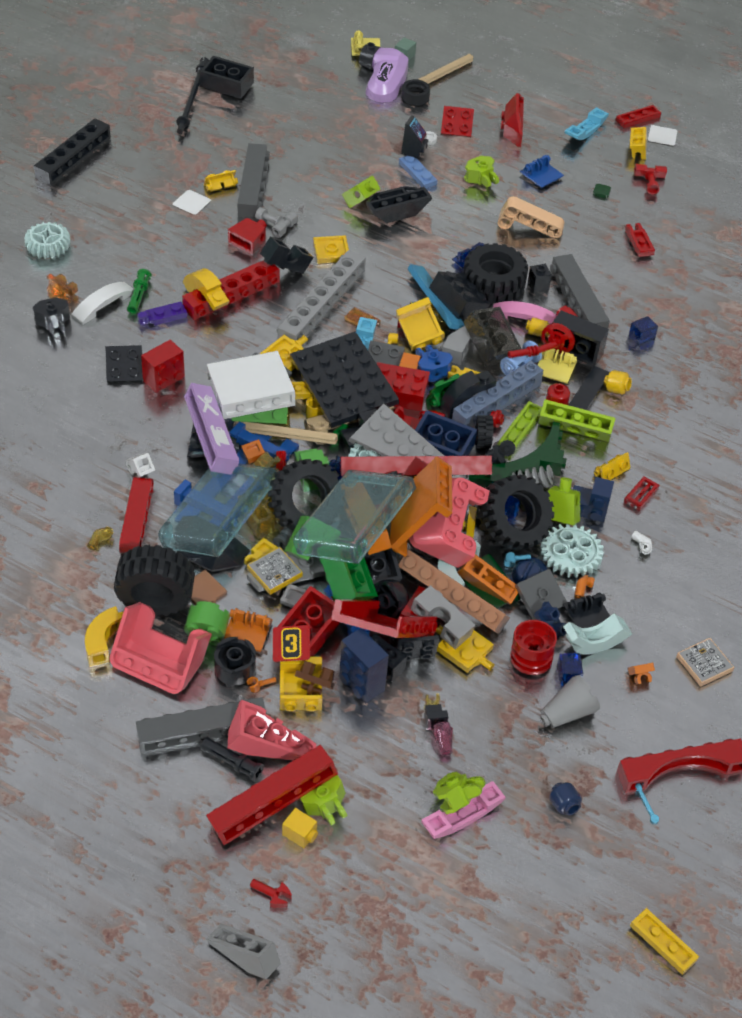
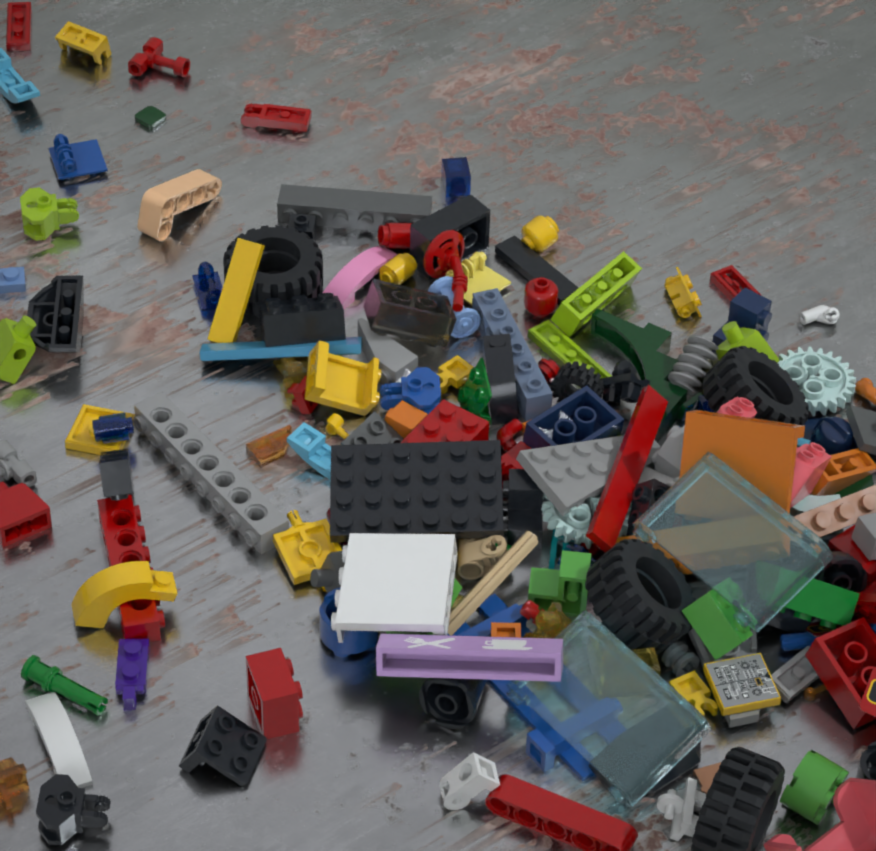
camera: 65 degrees left, 5 degrees down
orange hinge [224,608,273,652] -> none
white sticker [648,125,677,146] -> none
none -> clear blue brick [92,412,134,444]
none -> yellow tile [207,238,265,343]

